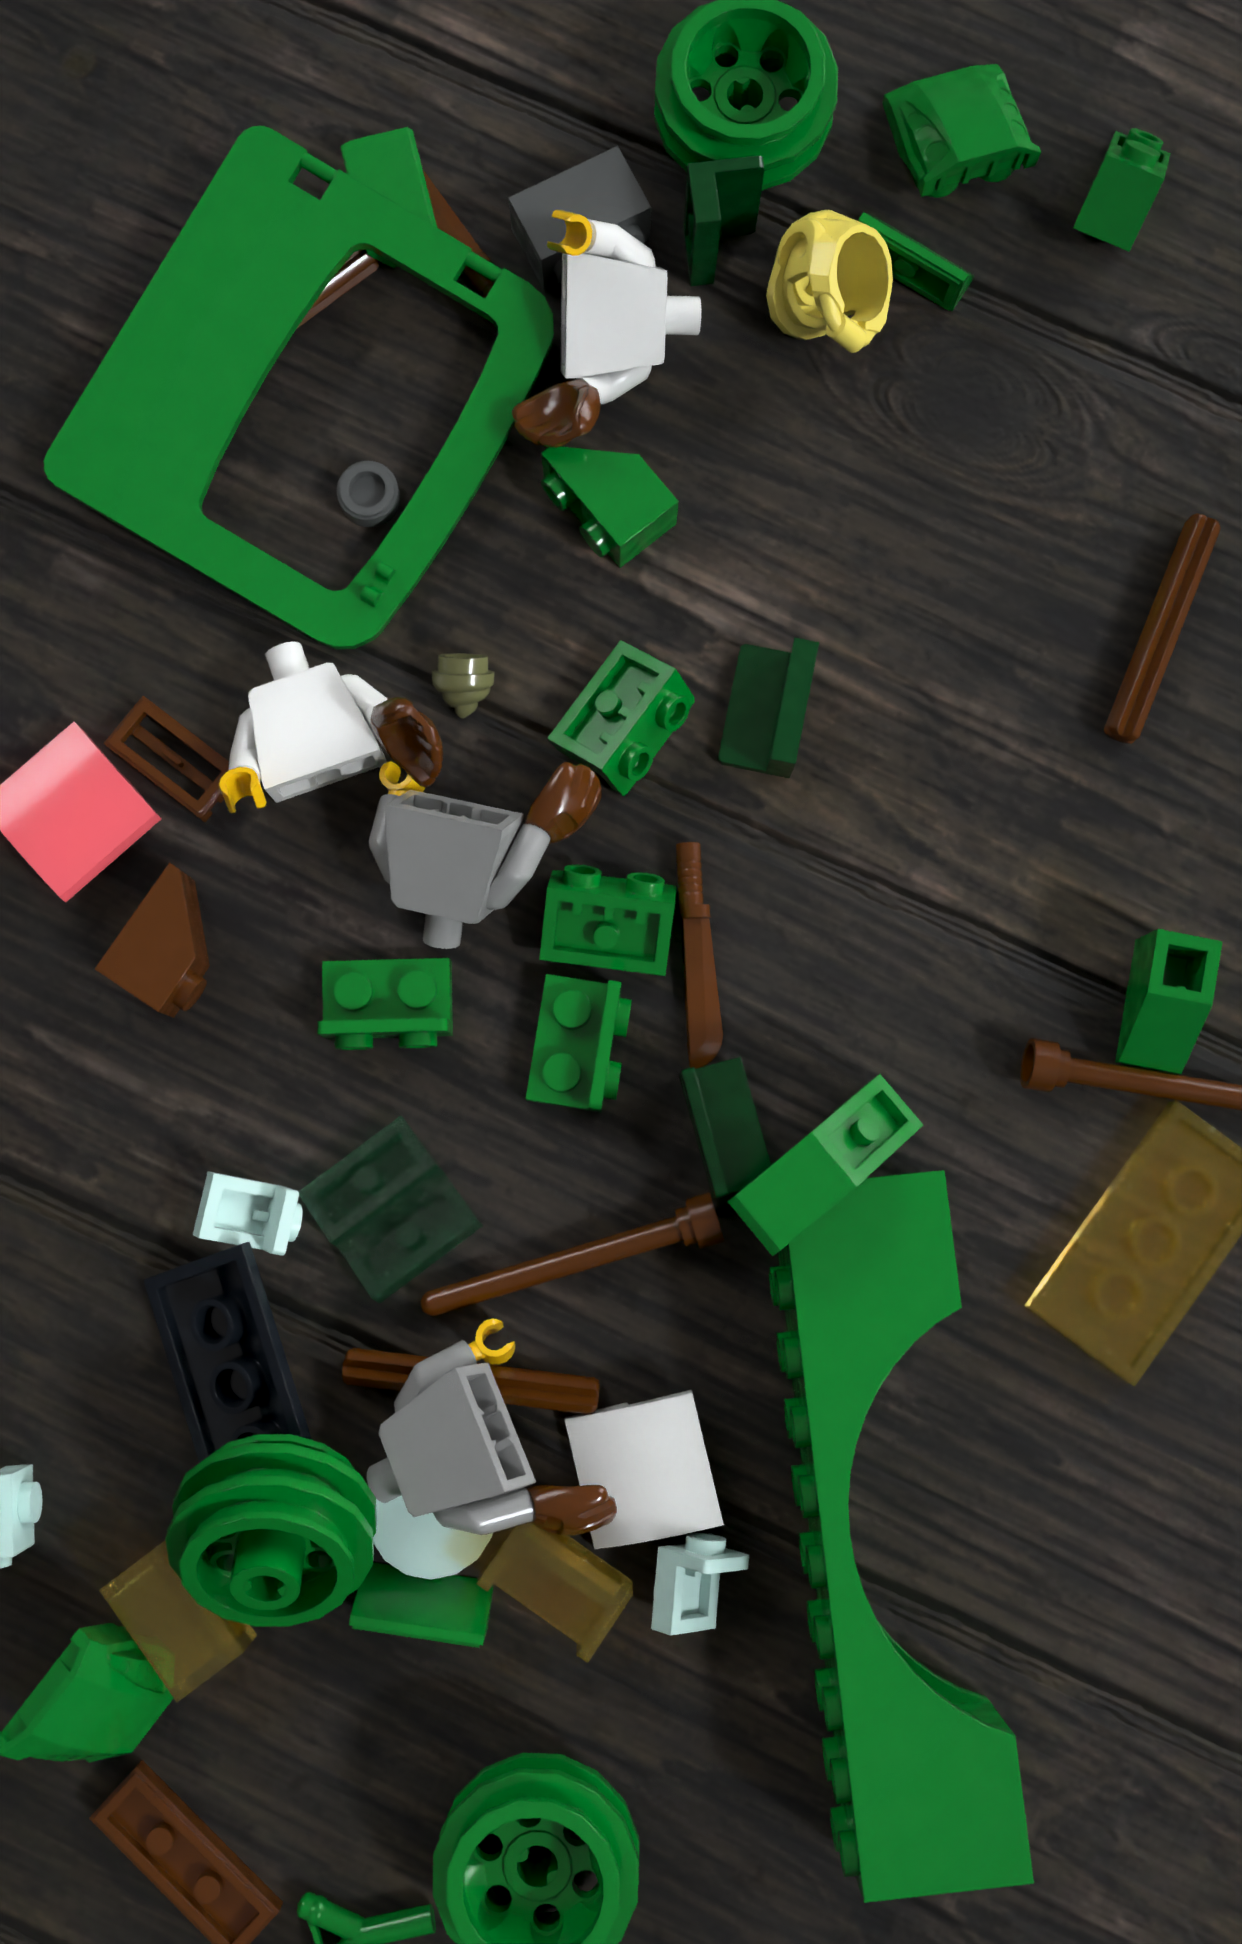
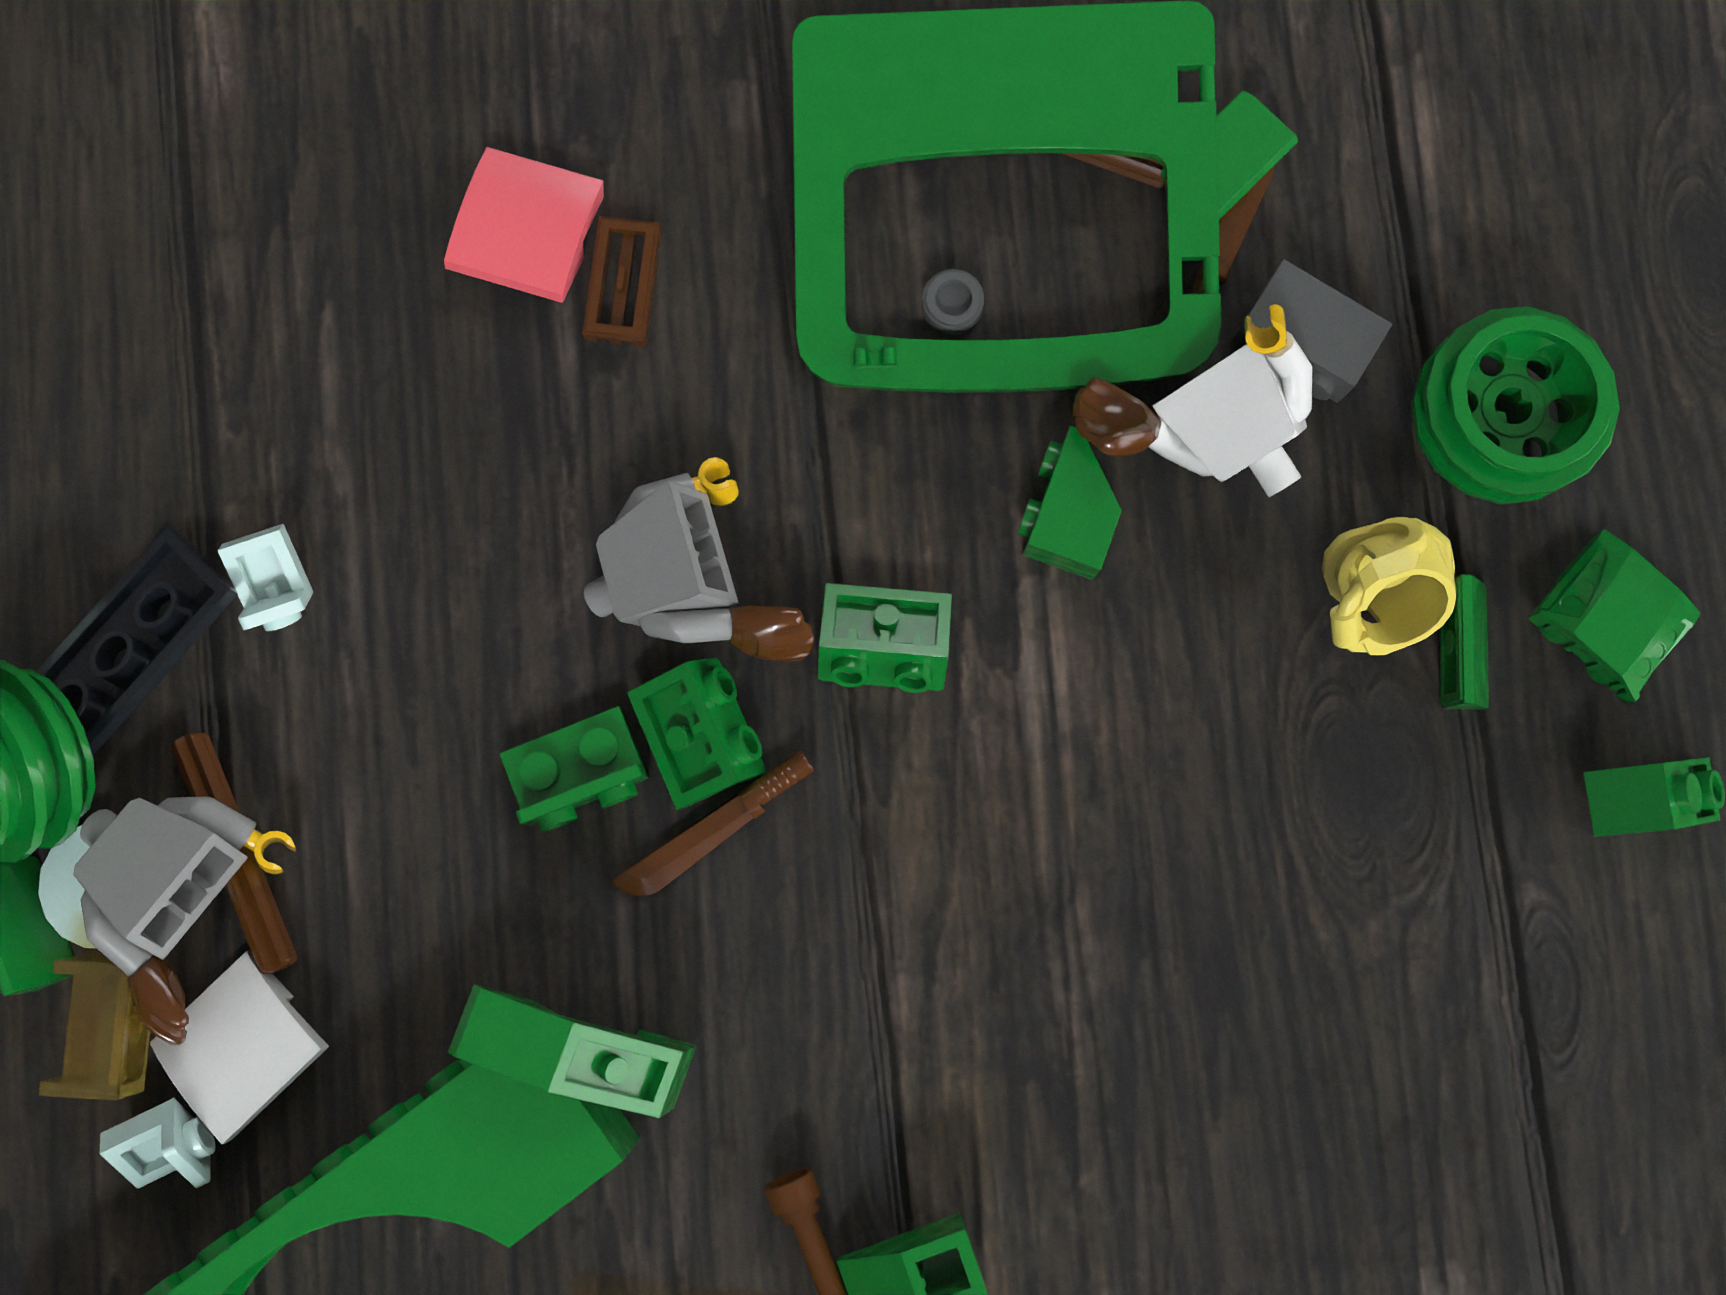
camera: 60 degrees right, 0 degrees up
reddish brown slope [95,862,210,1018] -> none
white torso [219,642,443,813] -> none
clear green slope [298,1116,483,1304] -> none
green bracket [318,958,453,1050] -> none
reddish brown piece [420,1192,725,1316] -> none
olive plate [432,653,494,718] -> none
dark green panel [679,1057,771,1198] -> none
dark green panel [683,155,765,286] -> none
dark green panel [718,637,819,778] -> none
reddish brown axle [1104,513,1221,744] -> none

